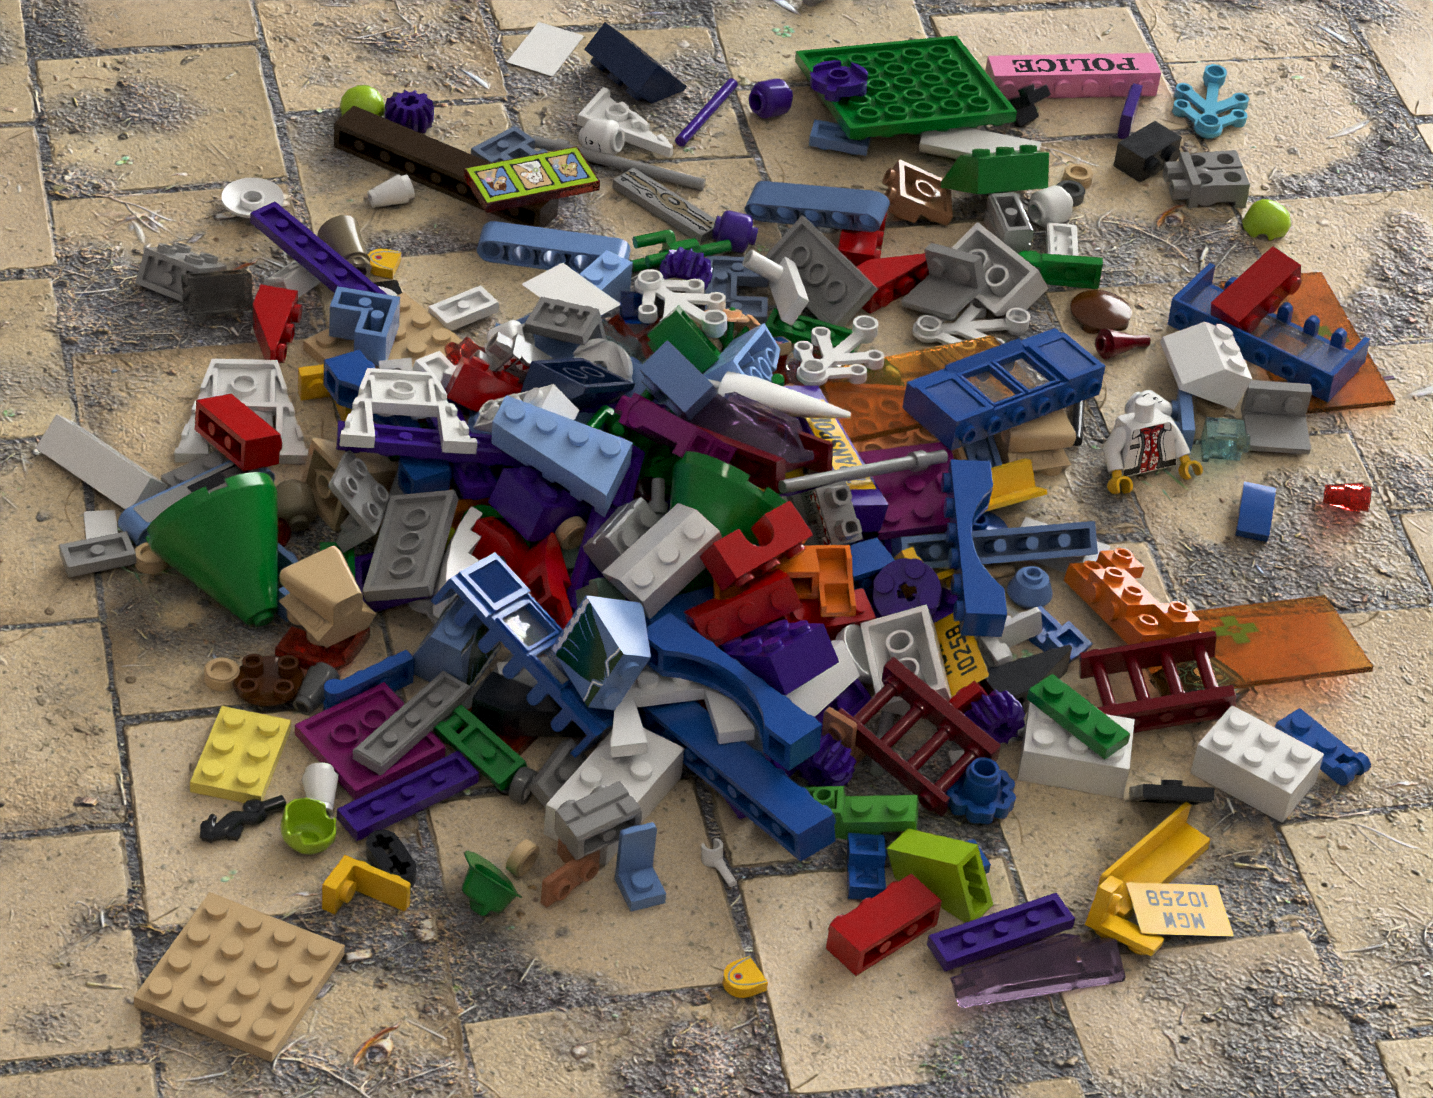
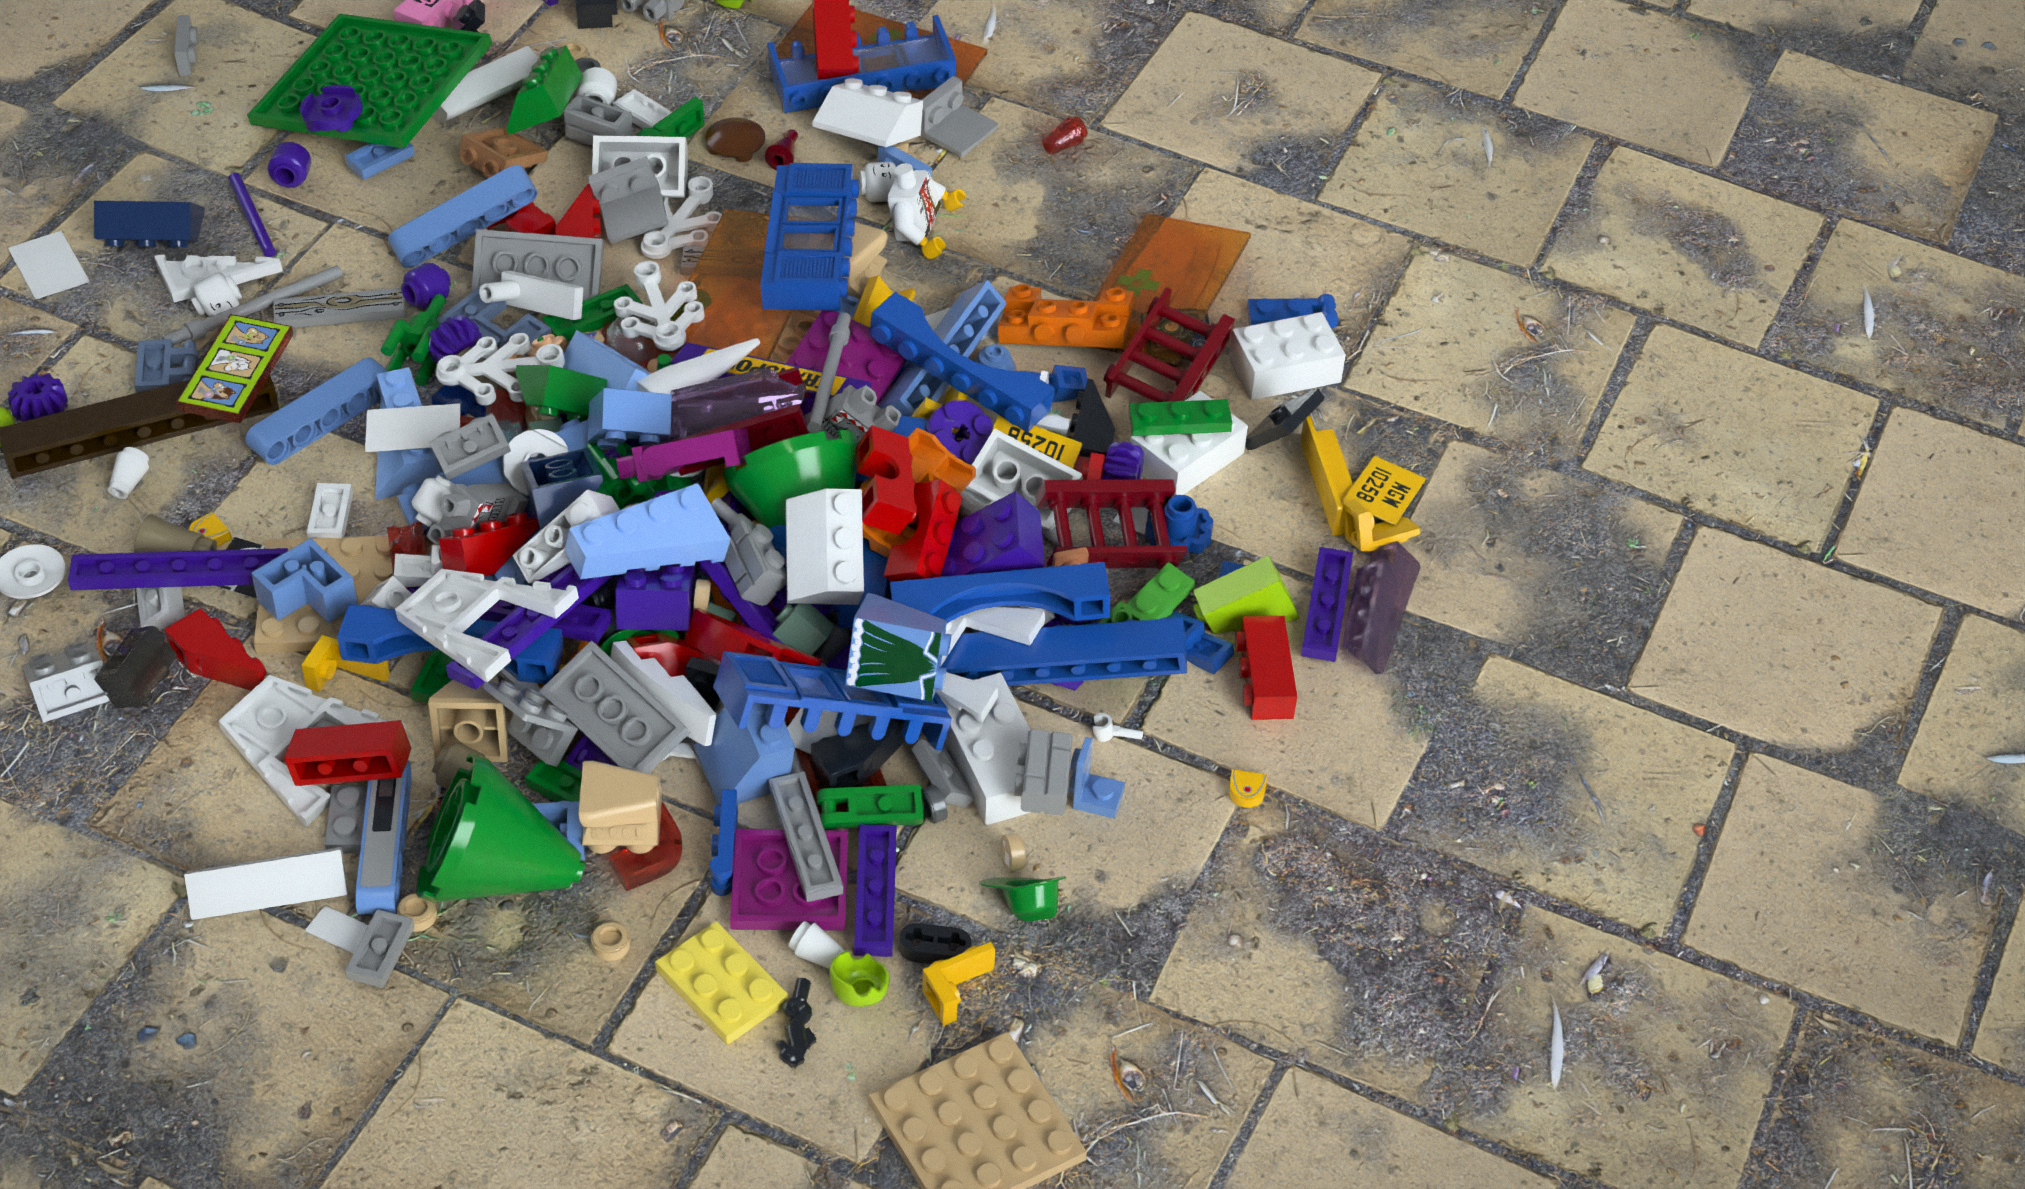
camera: 50 degrees left, 5 degrees up
reddish brown dish [233,654,304,706] -> none
dark grey cone [293,662,340,715] -> none
nougat bracket [540,837,601,908] -> none
clear light blue brick [1200,417,1250,462] -> none
blue slope [1235,481,1276,542] -> none

